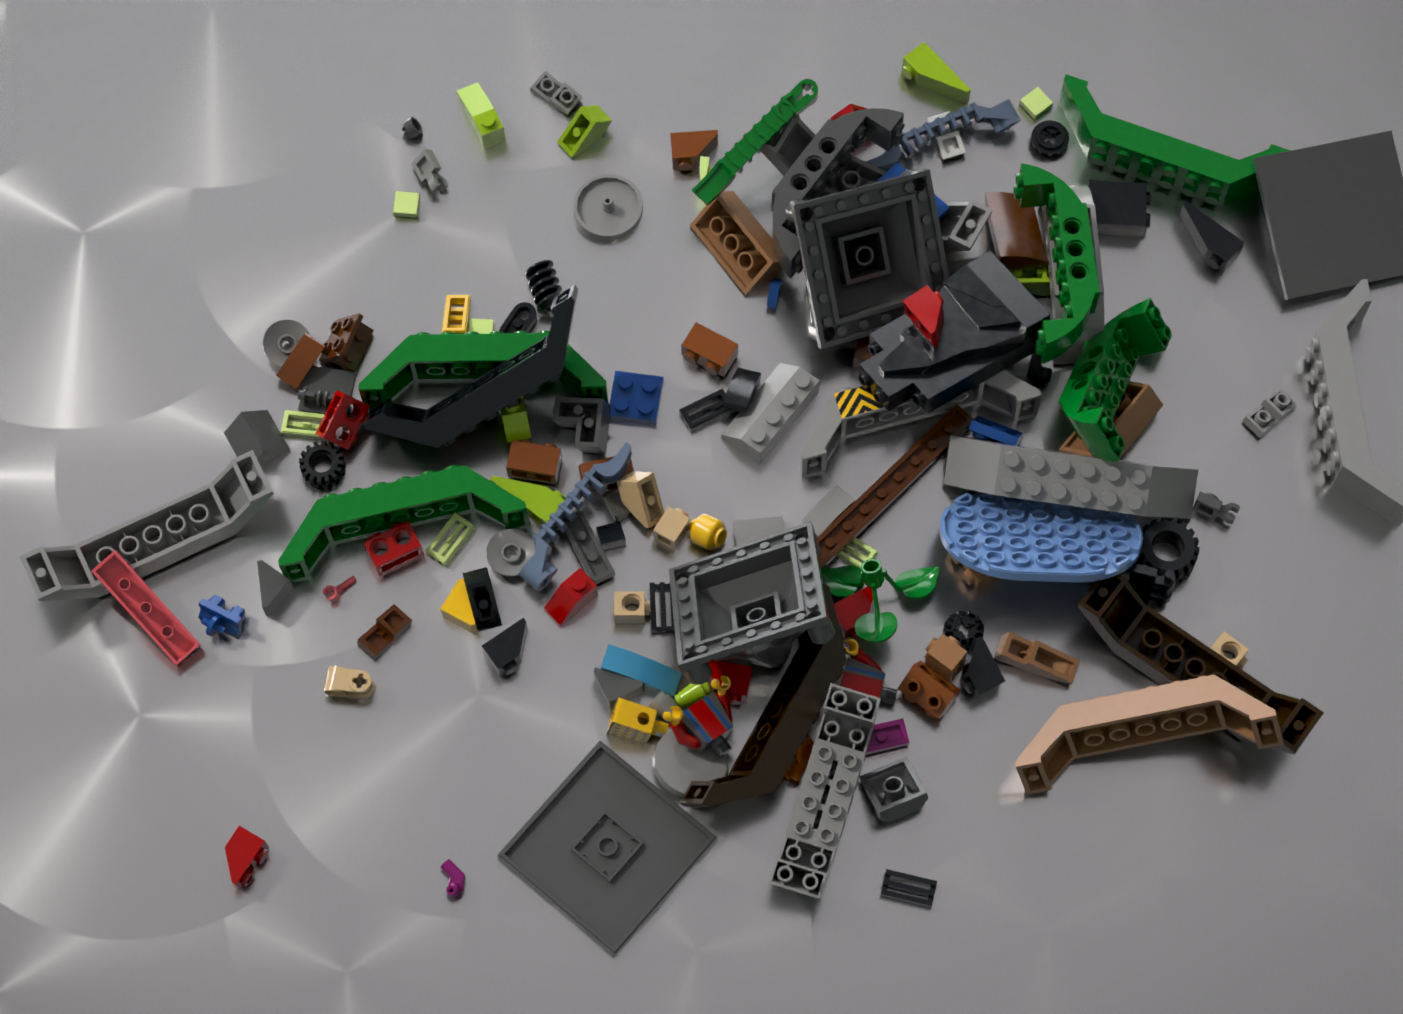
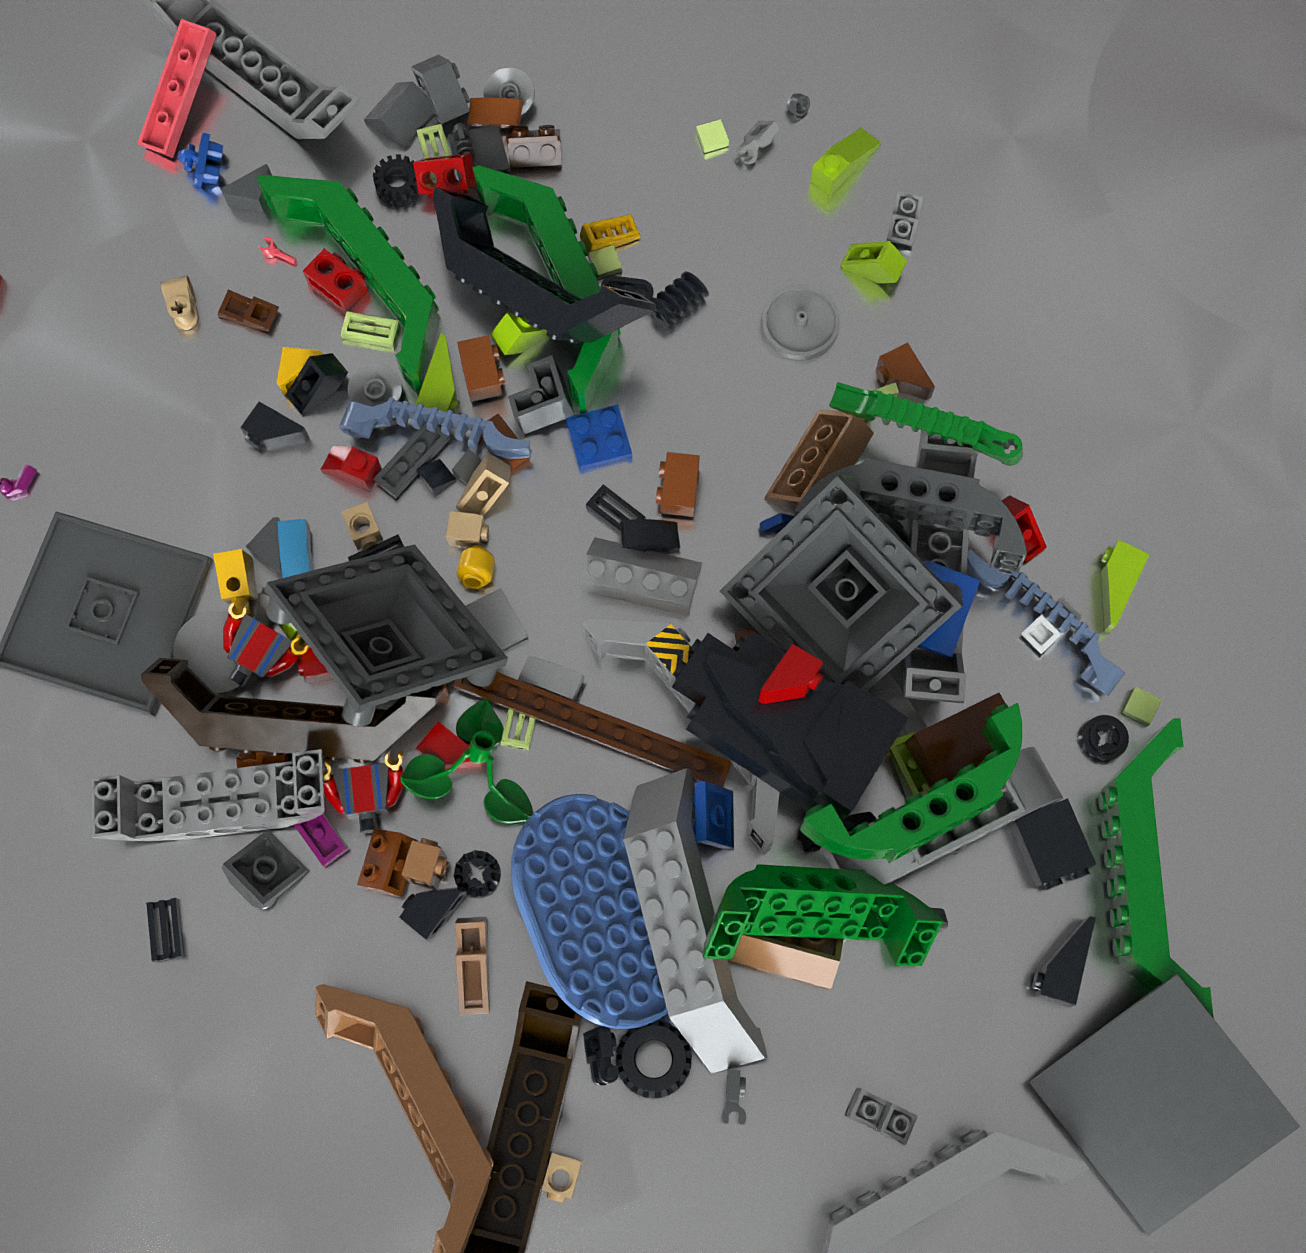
camera: 65 degrees right, 5 degrees up
none -> dark grey brick [411,54,470,124]

